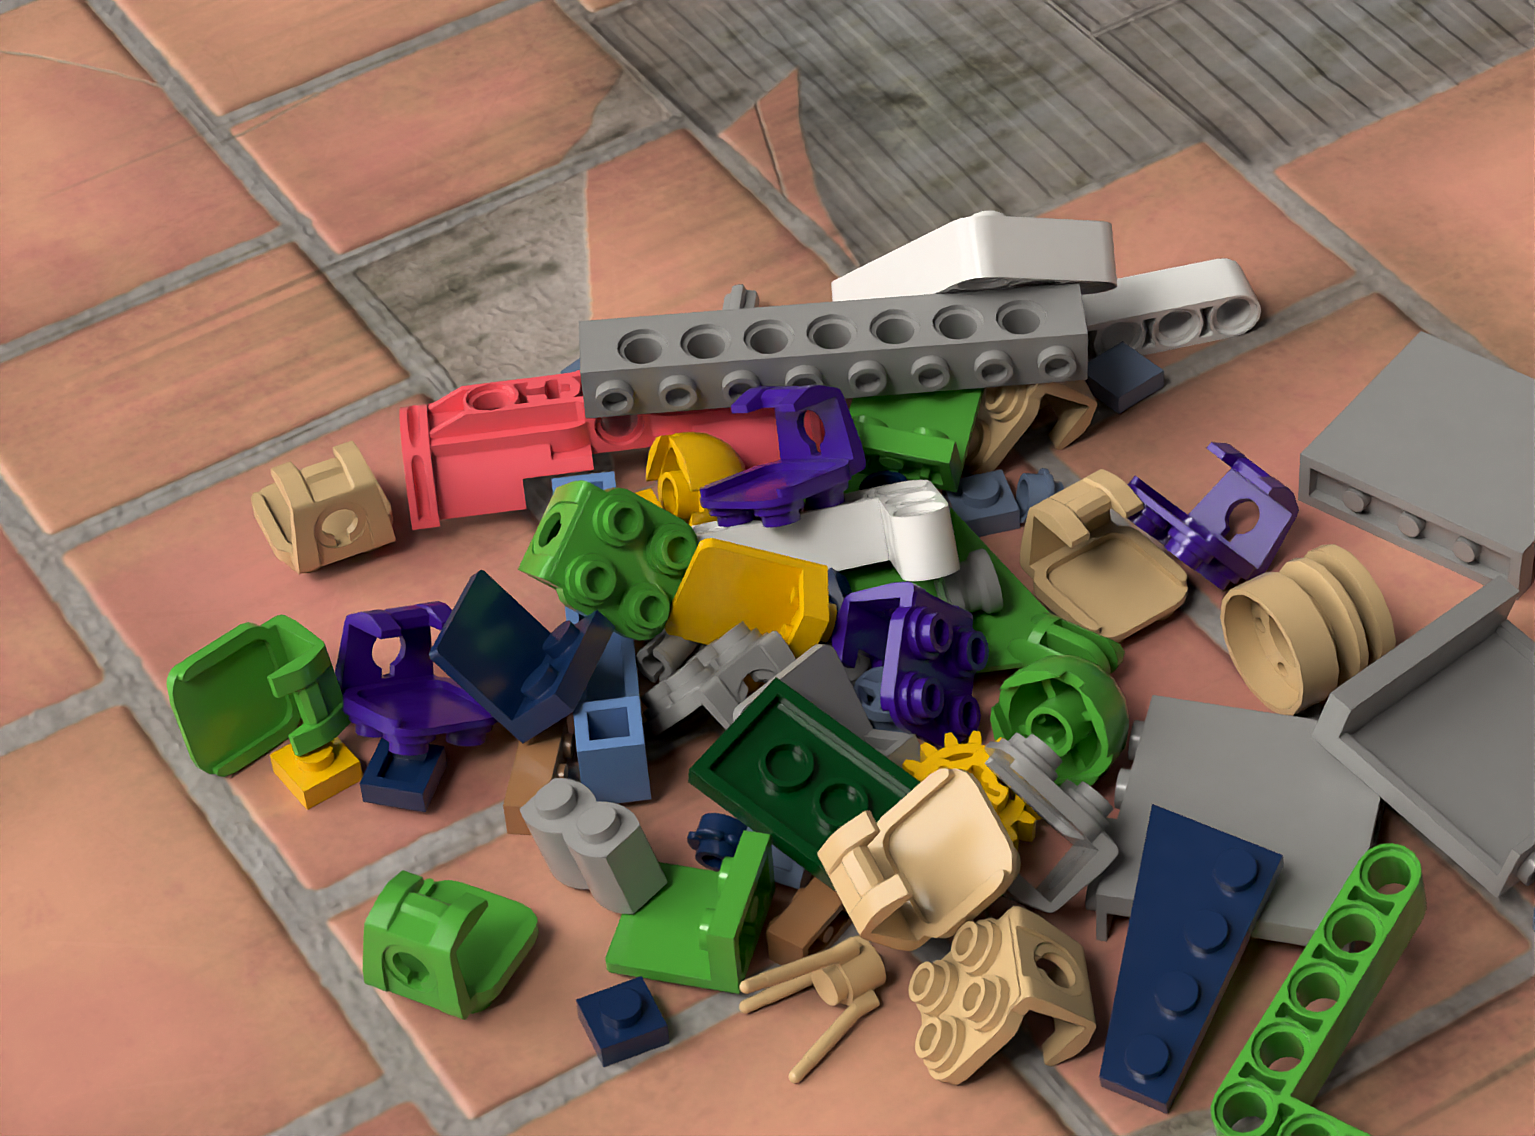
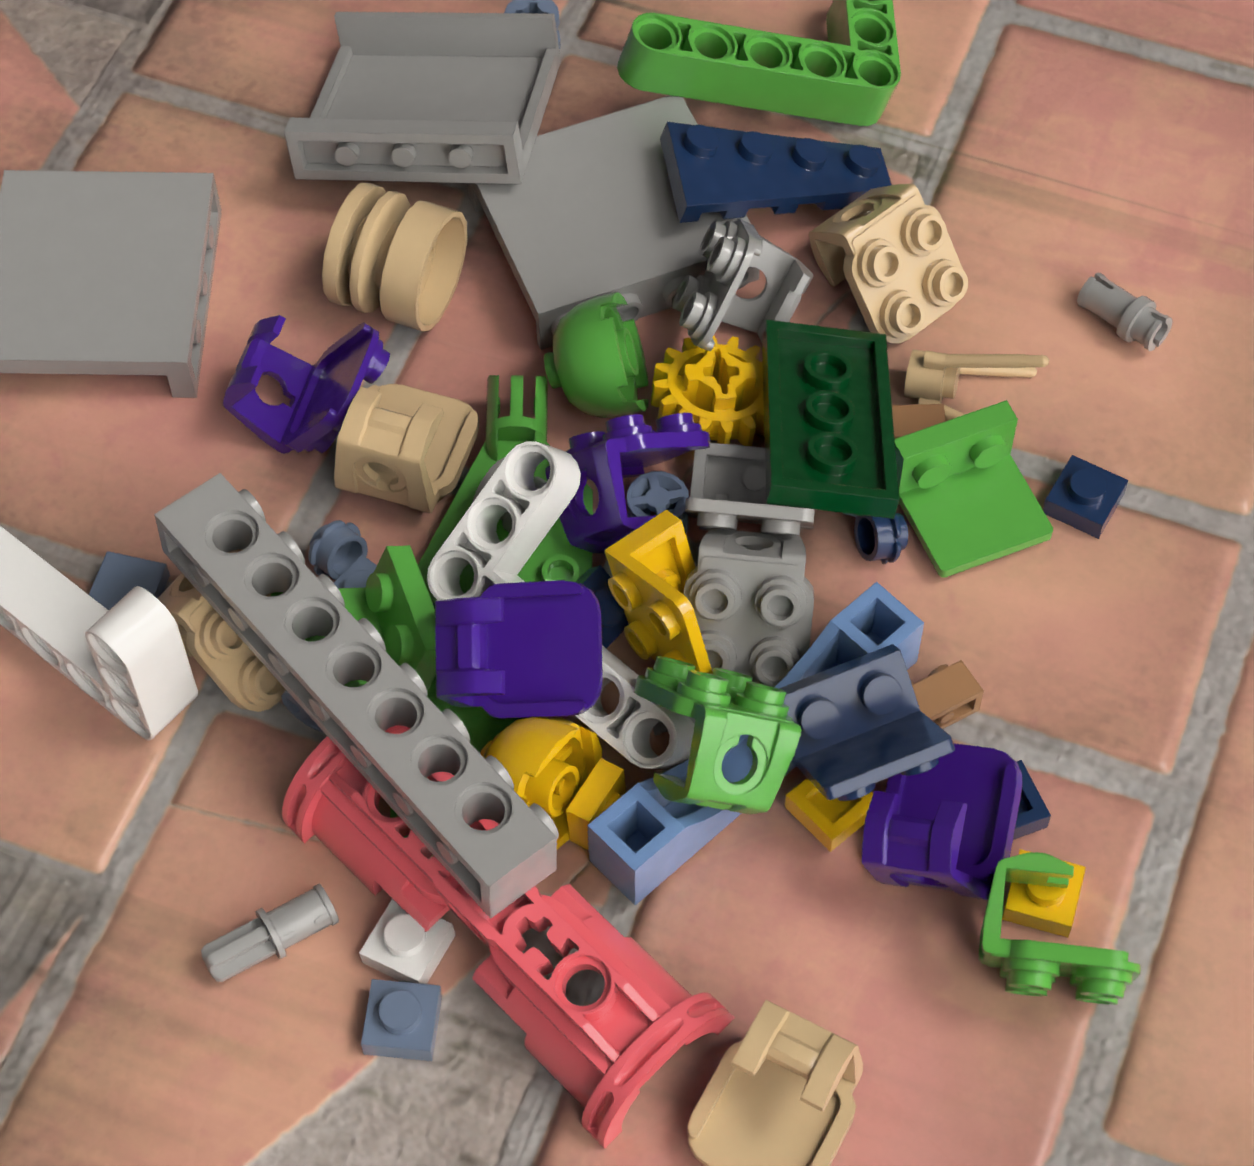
camera: 130 degrees left, 15 degrees up
bright green piece [362,870,539,1020] -> none
light grey brick [520,778,668,914] -> none
tan piece [817,769,1021,951] -> none
white beam [831,215,1118,301] -> none

